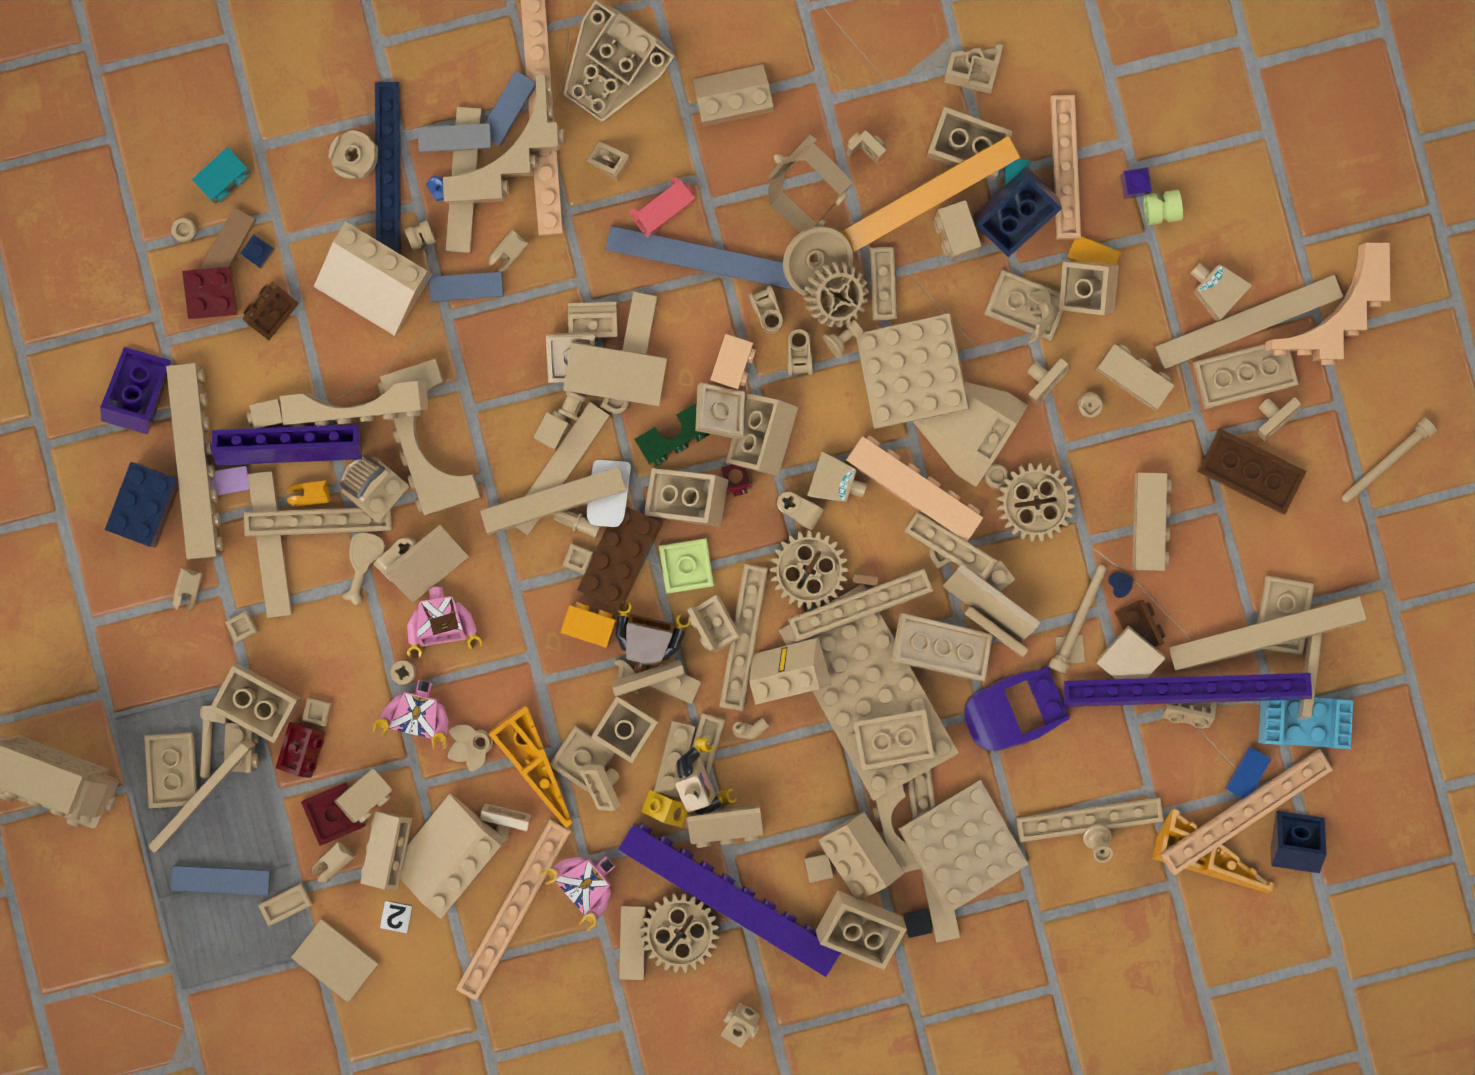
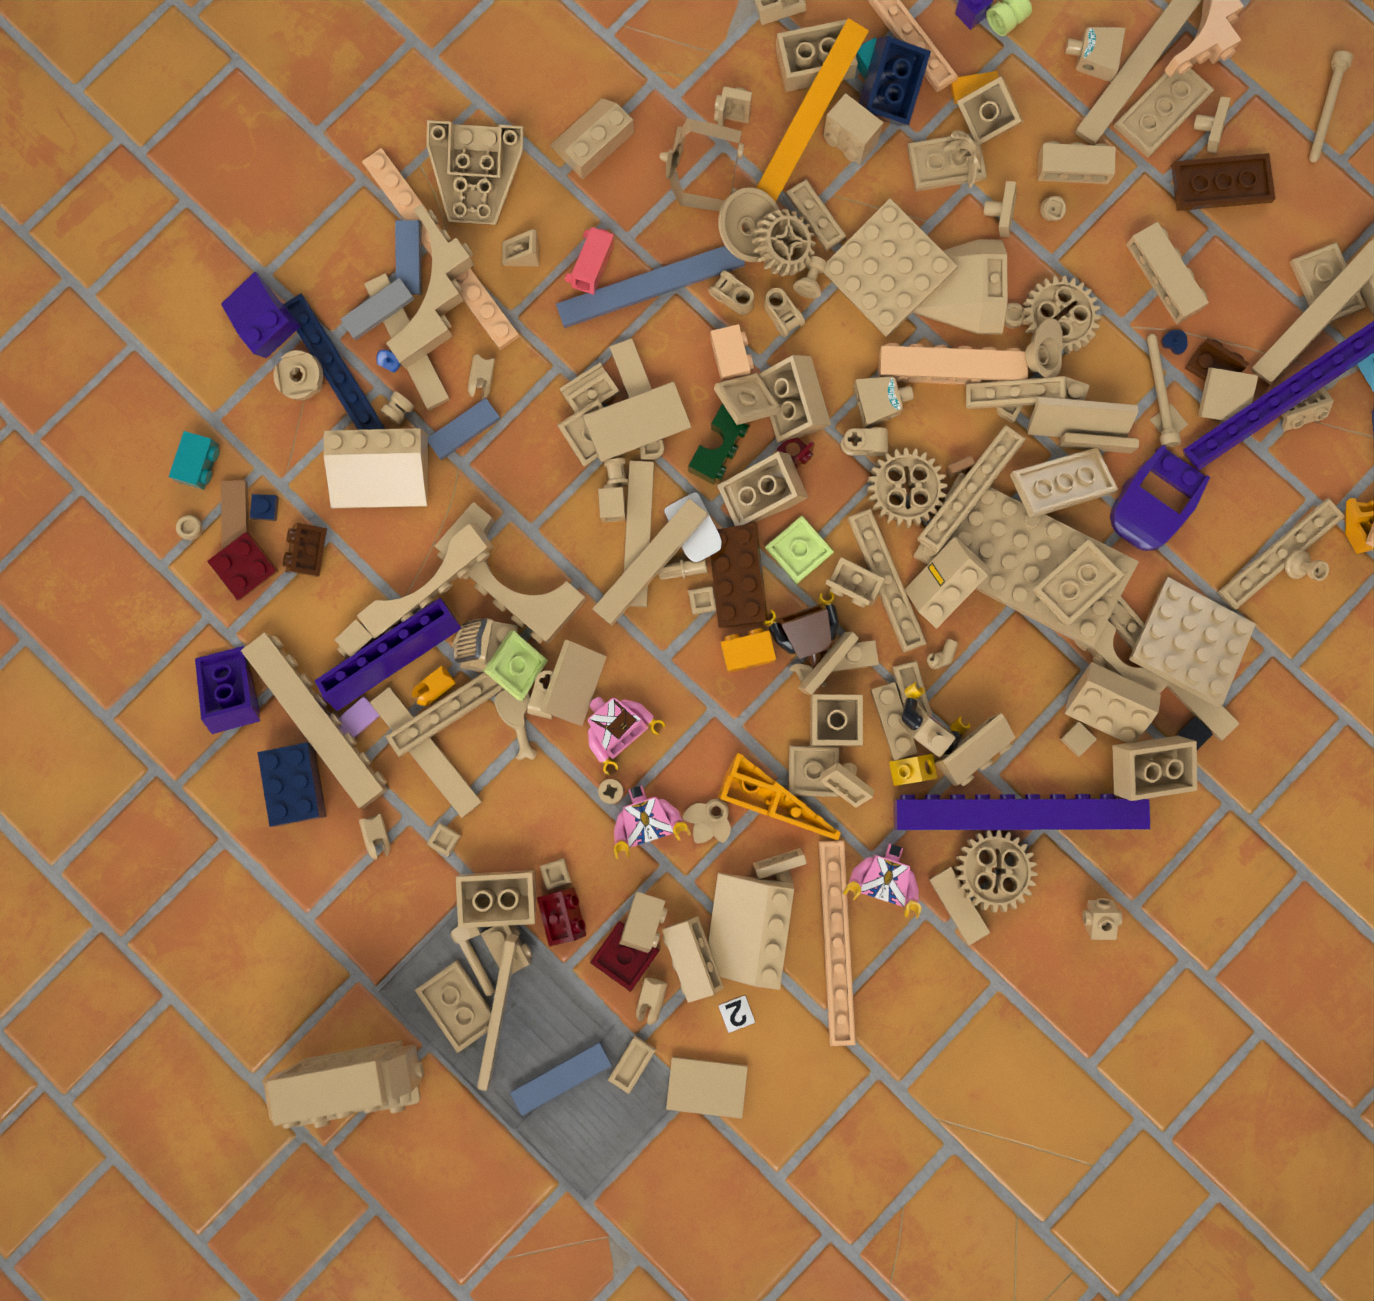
camera: 30 degrees left, 5 degrees down
none -> dark purple slope [221,272,301,359]
none -> yellowish green tile [483,631,548,701]
none -> tan piece [1025,318,1063,378]

